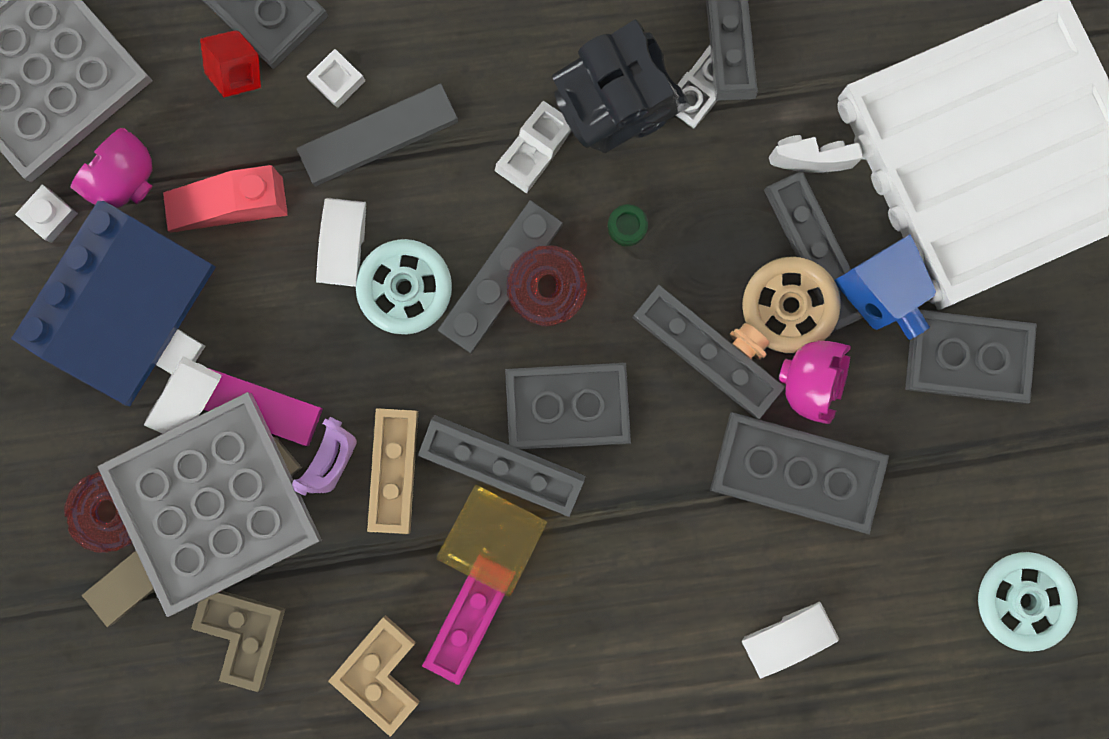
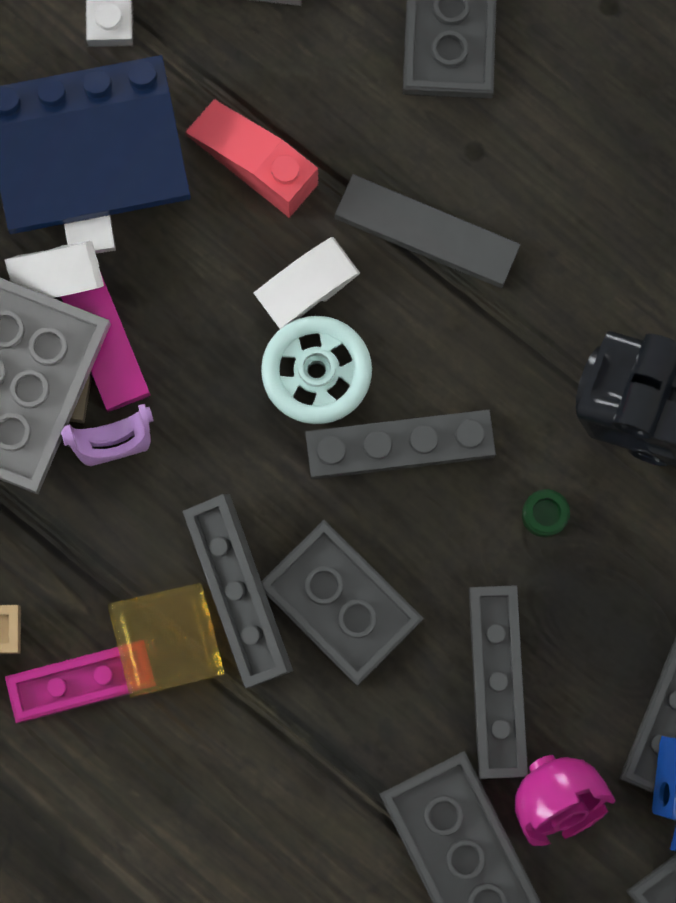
camera: 45 degrees right, 5 degrees down
dark pink cylinder [70,128,153,208] -> none
red panel [200,30,261,97] -> none
white plate [307,49,365,108] -> none
tan plate [367,409,418,534] -> none
white slope [495,101,571,193] -> none
clear red tile [507,246,587,326] -> none
light nougat plate [729,323,770,360] -> none
tan plate [742,257,841,353] -> none

